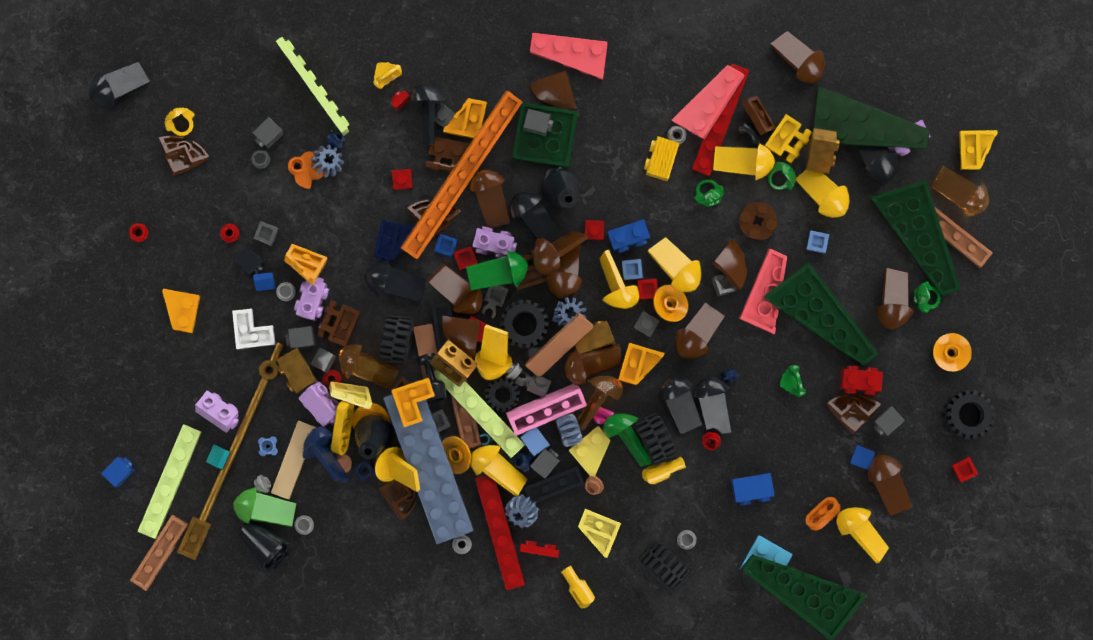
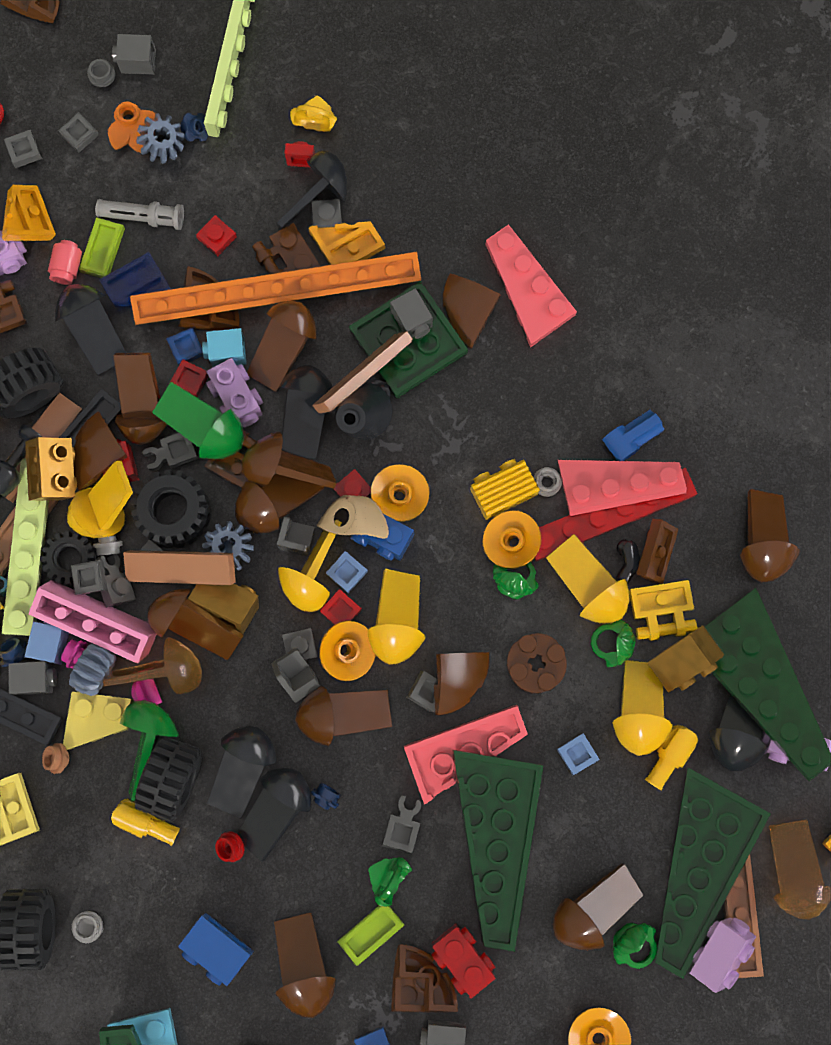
camera: 45 degrees right, 5 degrees down
light orange wing [618,343,665,385] -> none
none -> coral brick [48,240,82,285]
none -> dark grey tile [58,112,99,153]
none -> dark pink plate [61,640,87,669]
none -> dark grey tile [71,560,107,595]
none -> lime tile [79,218,125,280]
none -> light grey pin [95,199,184,230]
none -> medium azure brick [202,328,247,367]
none -> dark grey panel [271,648,320,703]
none -> reddish brown piece [274,912,336,1018]
none -> dark grey panel [277,516,315,557]
none -> tile [312,331,413,413]
none -> tan piece [317,495,389,539]
none -> lime tile [337,906,404,966]
none -> light orange dish [371,464,429,522]
none -> dark grey plate [382,795,421,854]
none -> light orange dish [483,511,541,569]
none -> blue piece [602,410,664,461]
none -> yellow arm [645,725,698,791]
none -> lavender brick [690,917,756,993]

